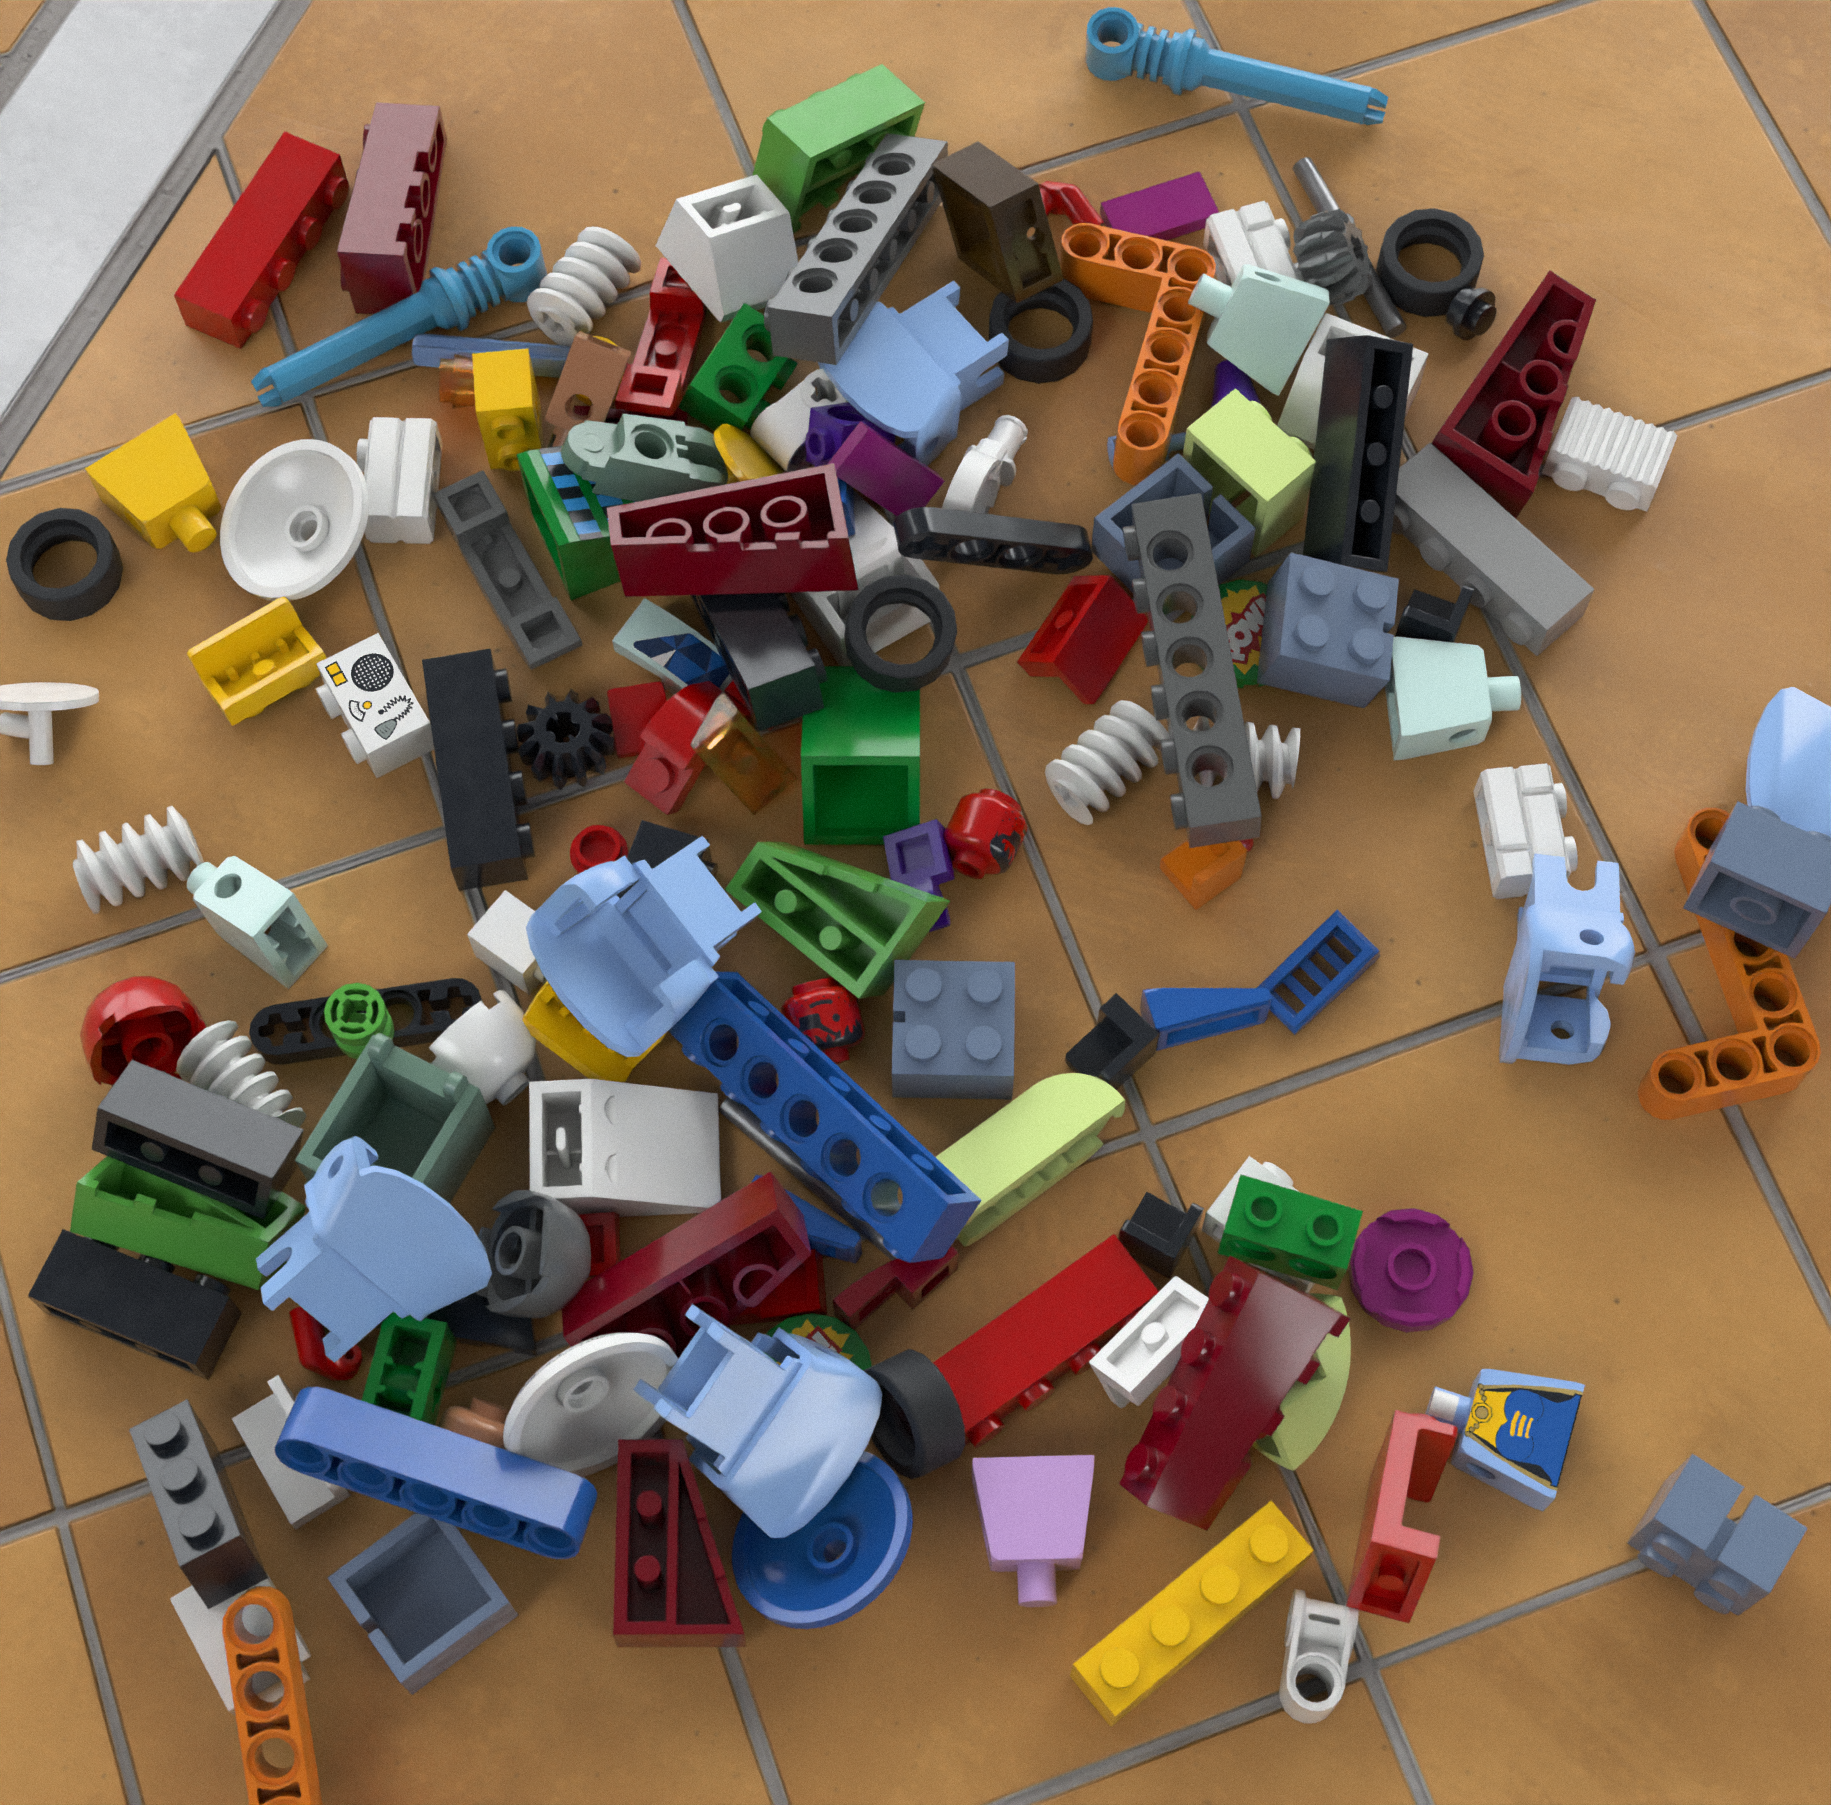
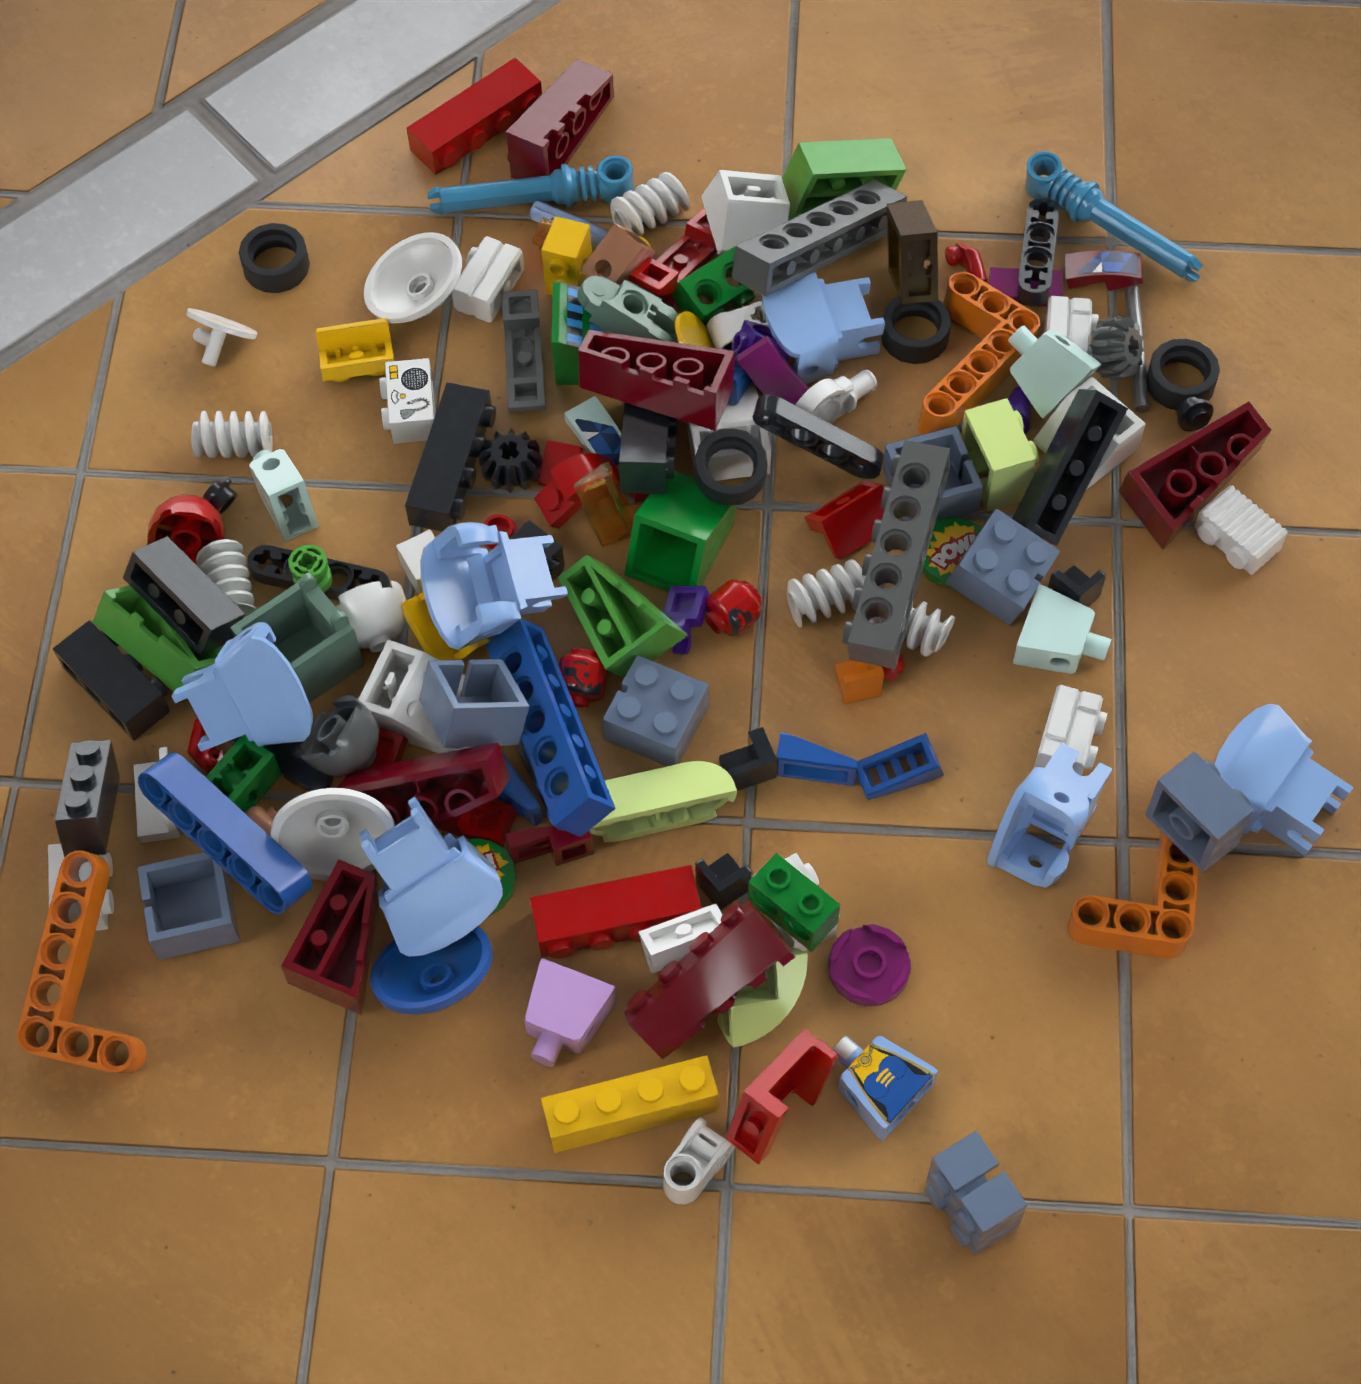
camera: 25 degrees right, 5 degrees down
yellow torso [85,413,222,553] -> none
black tyre [863,1349,965,1479] -> none
light grey brick [1392,443,1594,656] -> none
none -> black plate [202,478,237,515]
none -> sand blue piece [419,659,529,749]
none -> black beam [1017,198,1059,306]
none -> dark red slope [1065,250,1143,291]

